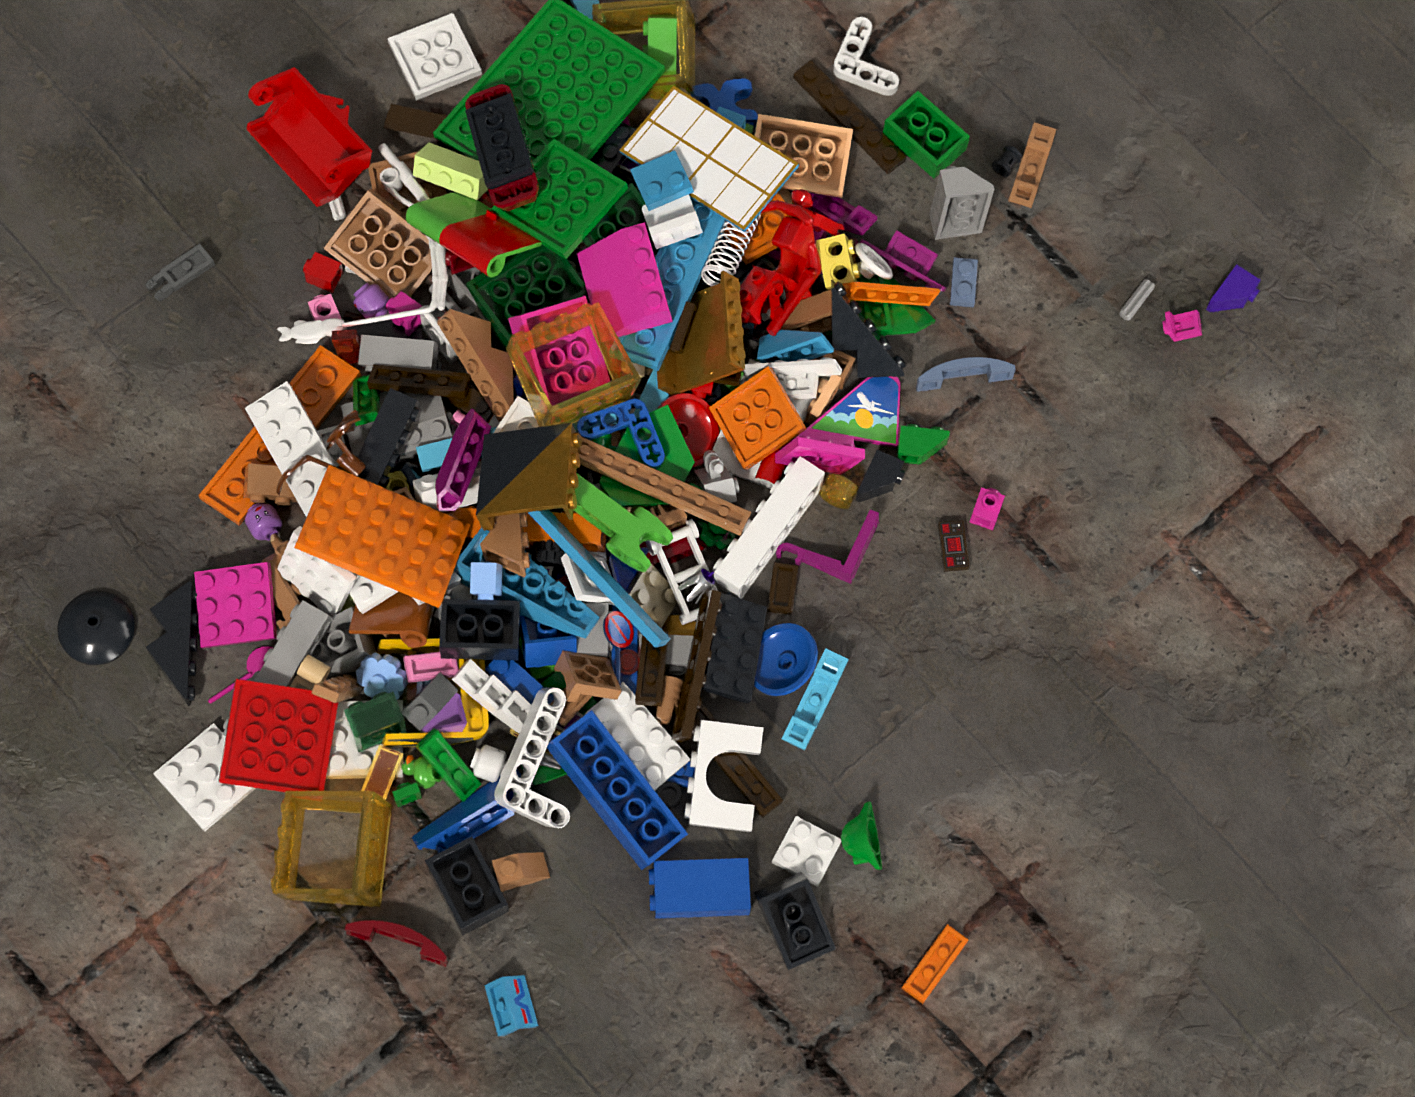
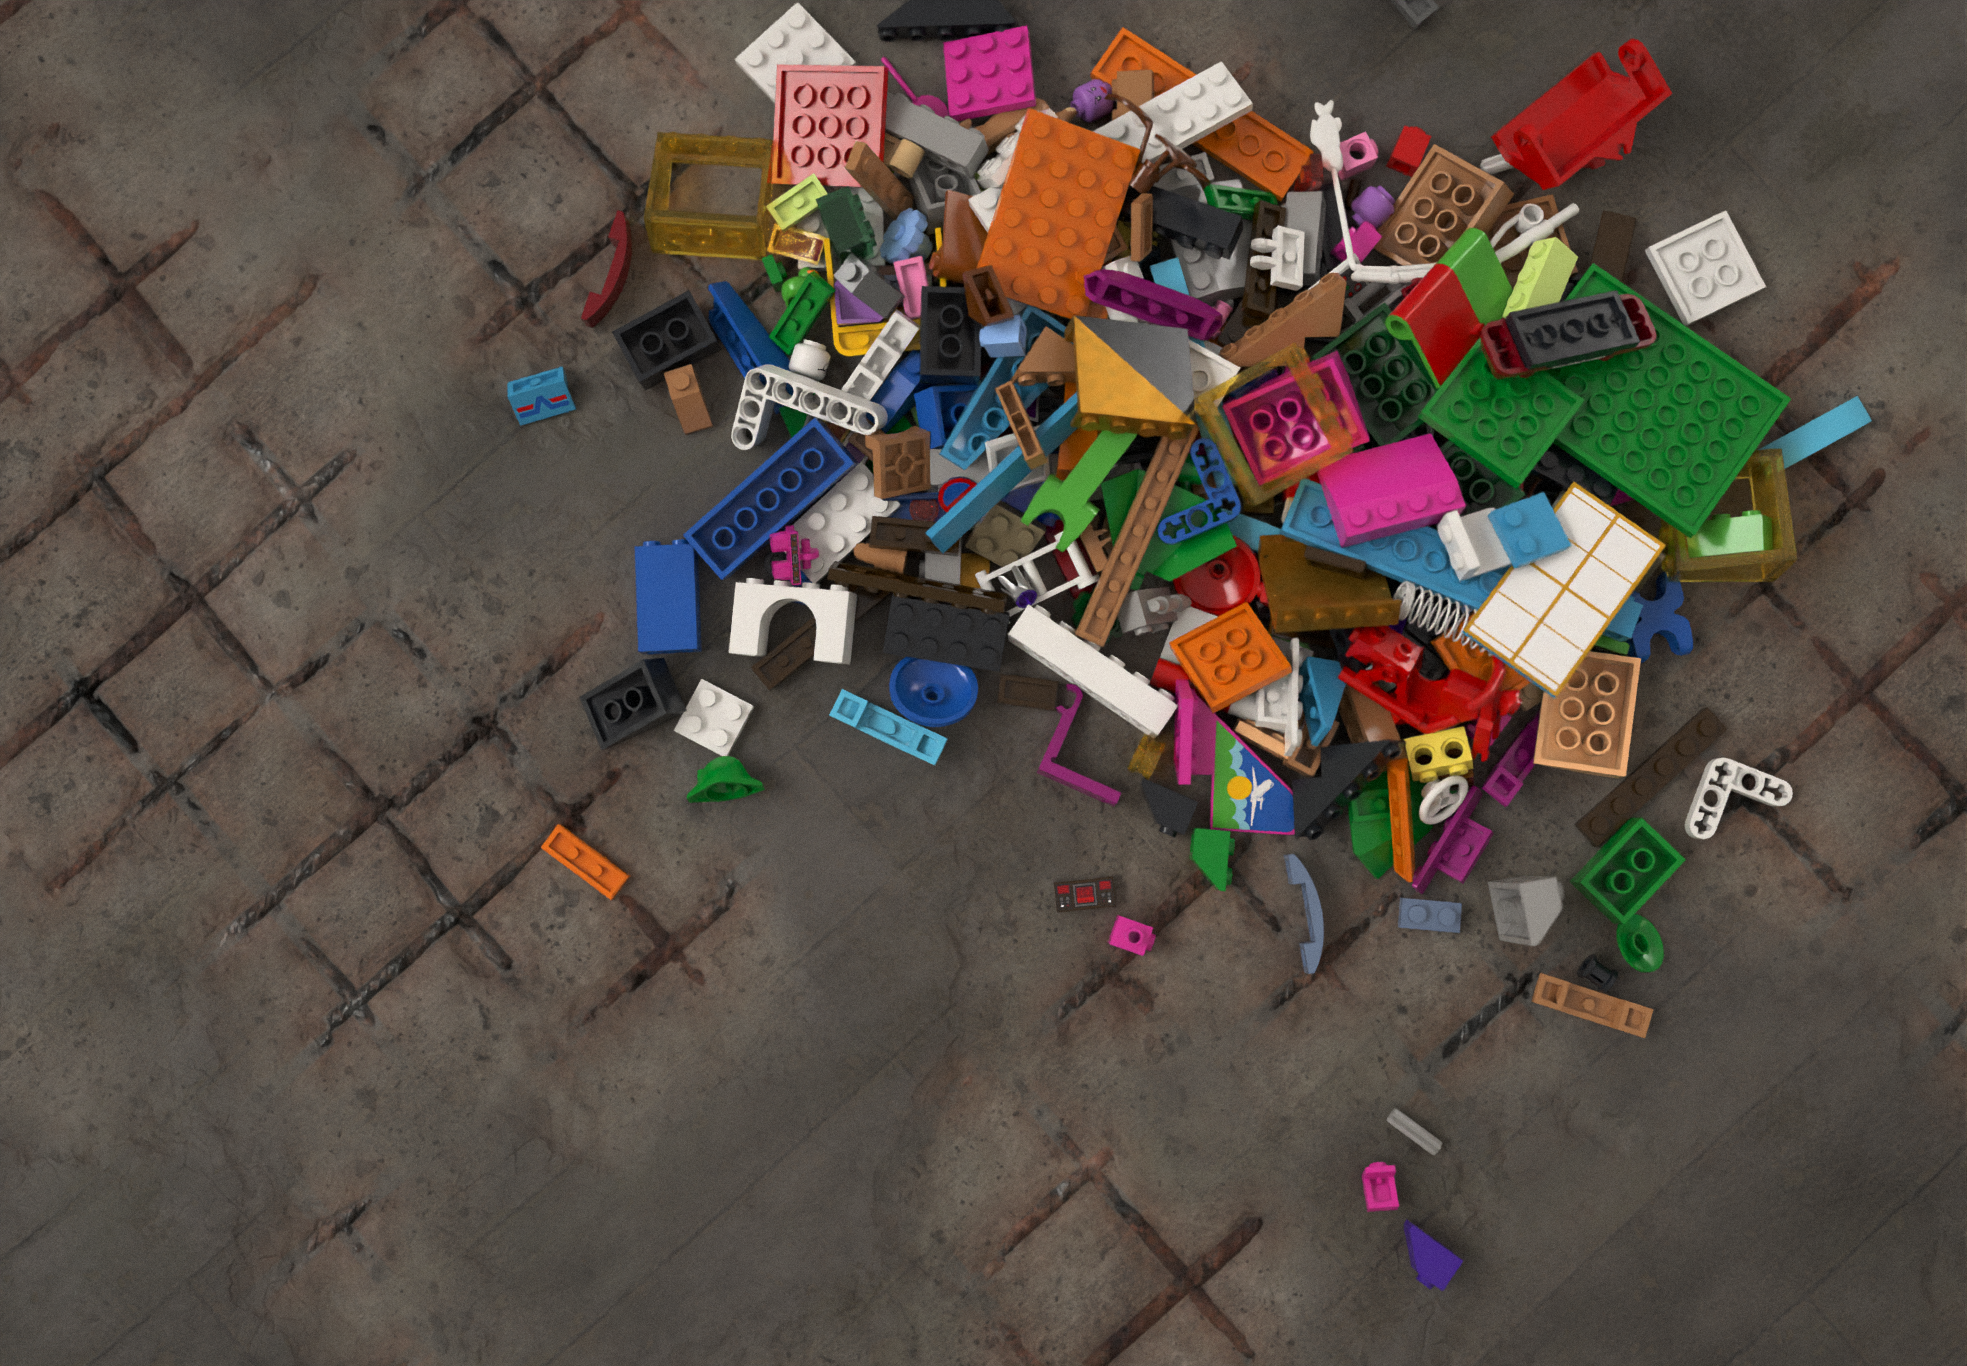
camera: 100 degrees right, 15 degrees up
none -> yellowish green plate [766,173,831,233]
none -> dark pink hips [770,525,819,585]
none -> reddish brown slope [963,265,1014,327]
none -> medium nougat piece [995,380,1048,470]
none -> medium nougat tile [1131,193,1153,262]
none -> white hinge [1250,226,1305,291]
none -> green dish [1616,914,1664,973]

